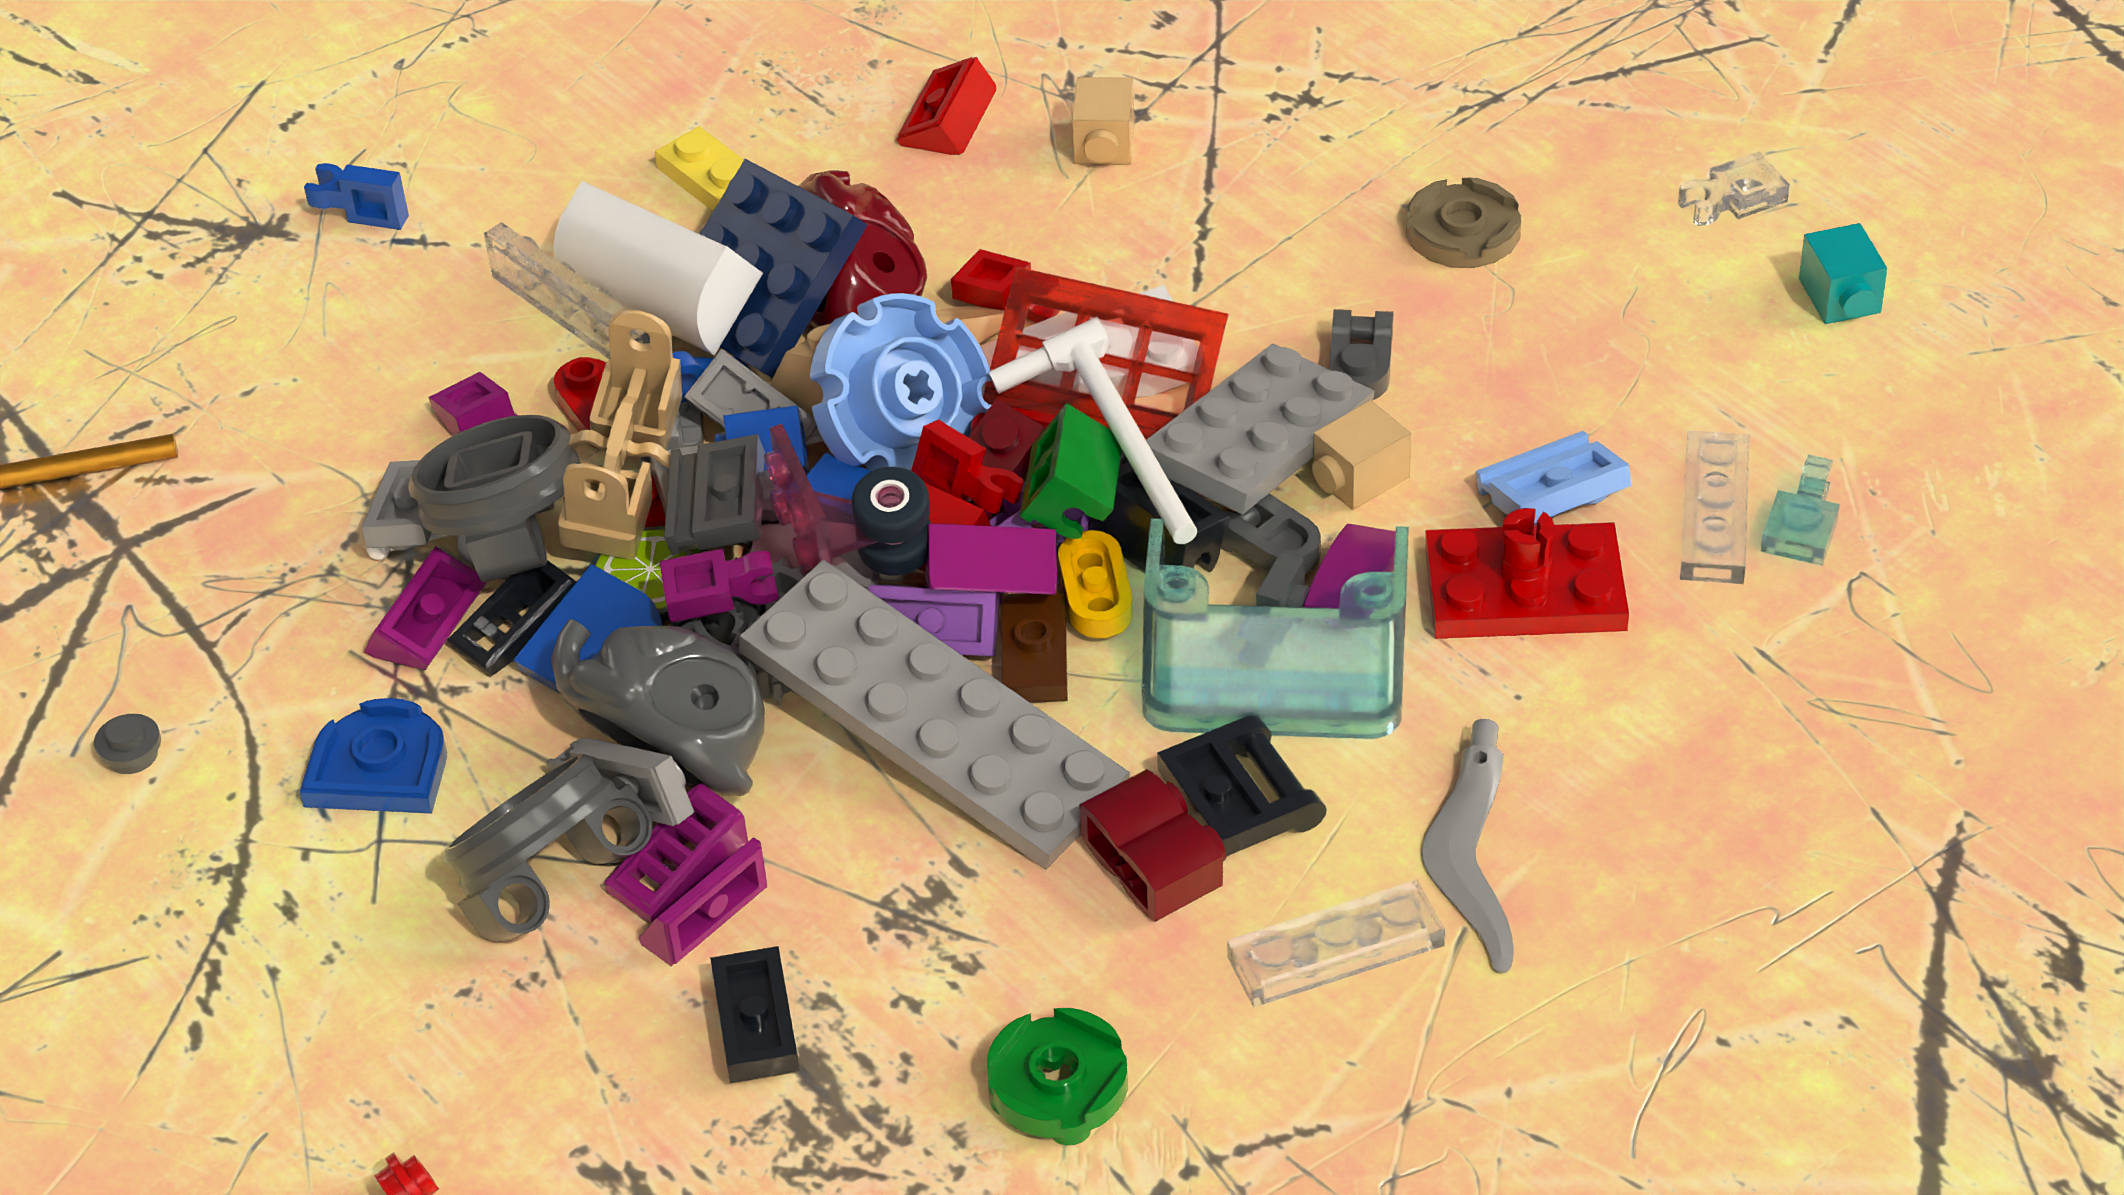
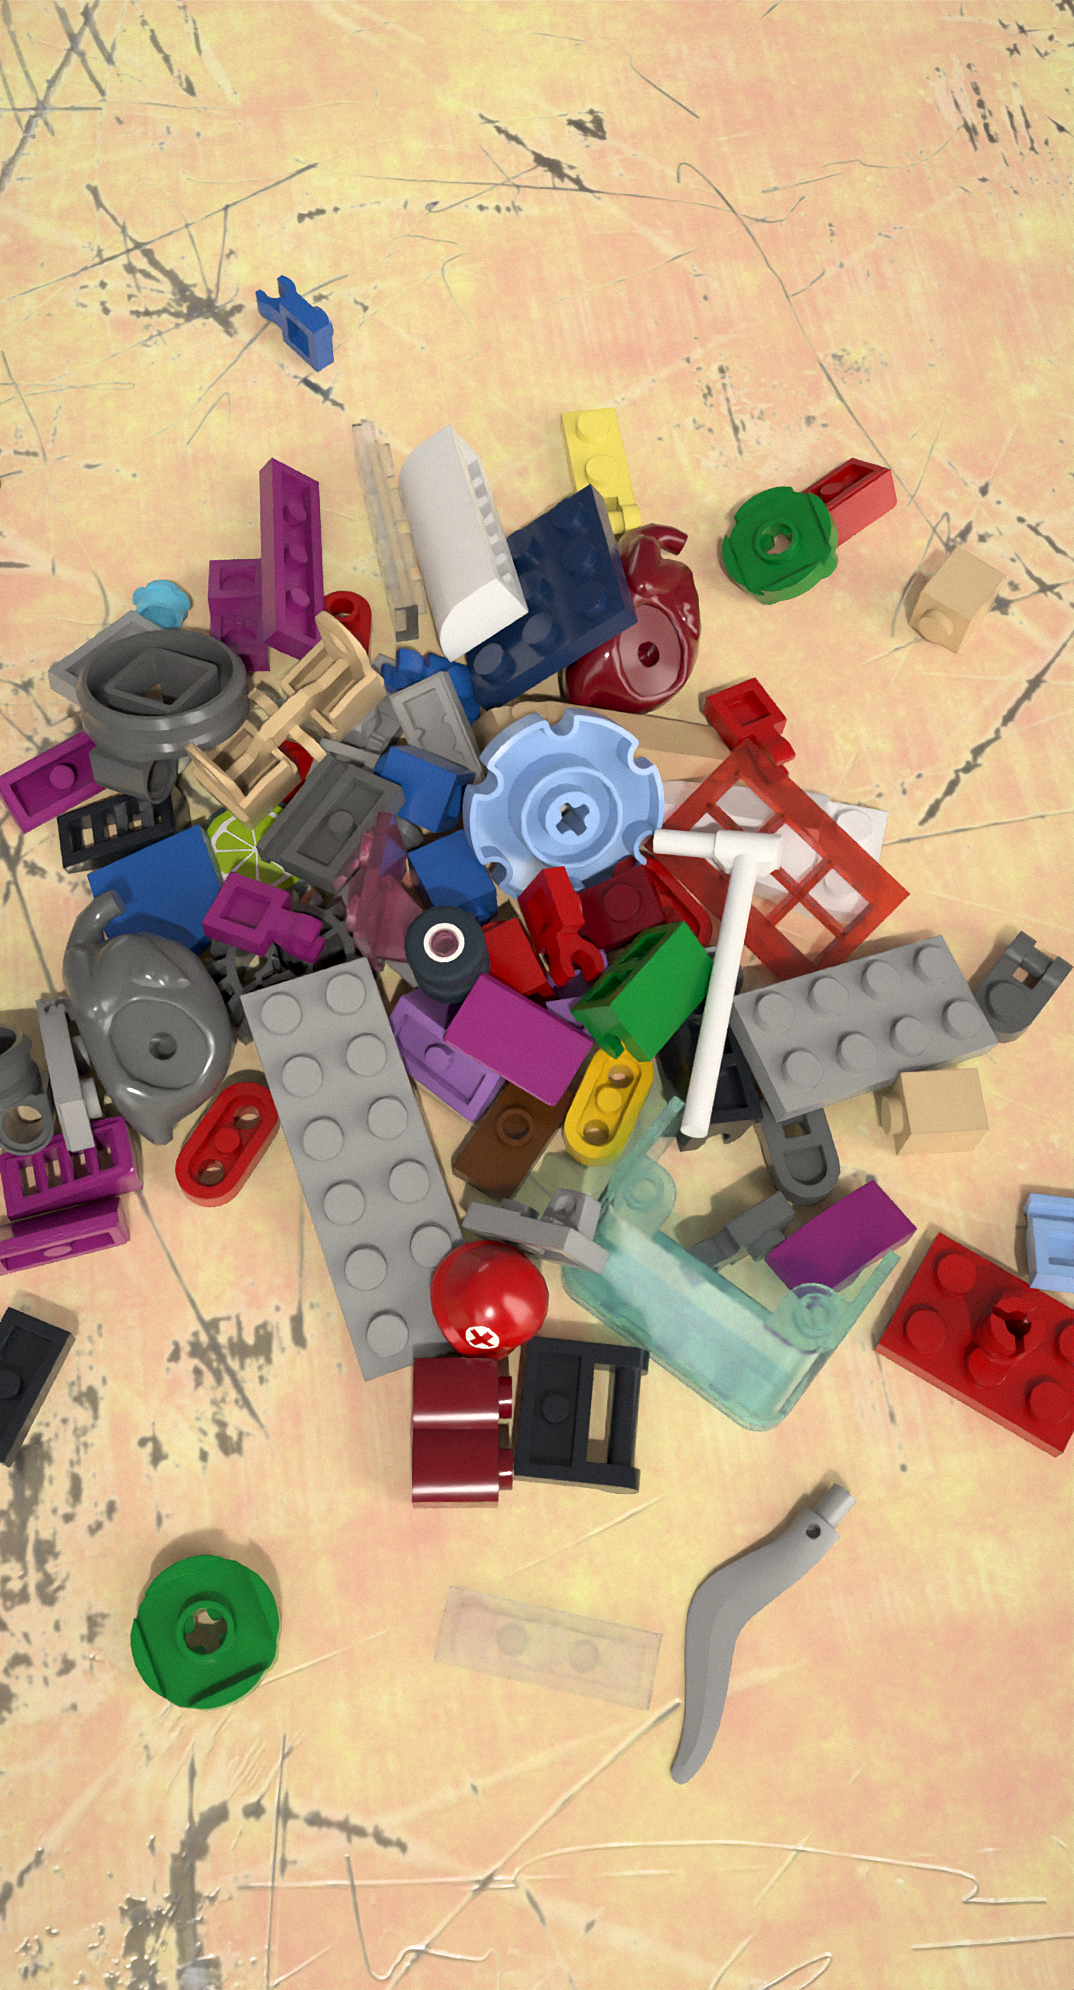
camera: 25 degrees right, 20 degrees up
none -> medium azure plate [132,580,191,630]
none -> red plate [175,1082,280,1208]
none -> magenta plate [259,457,324,661]
none -> red helmet [430,1240,549,1360]
none -> light grey hinge [462,1188,610,1275]
none -> green plate [722,486,838,605]

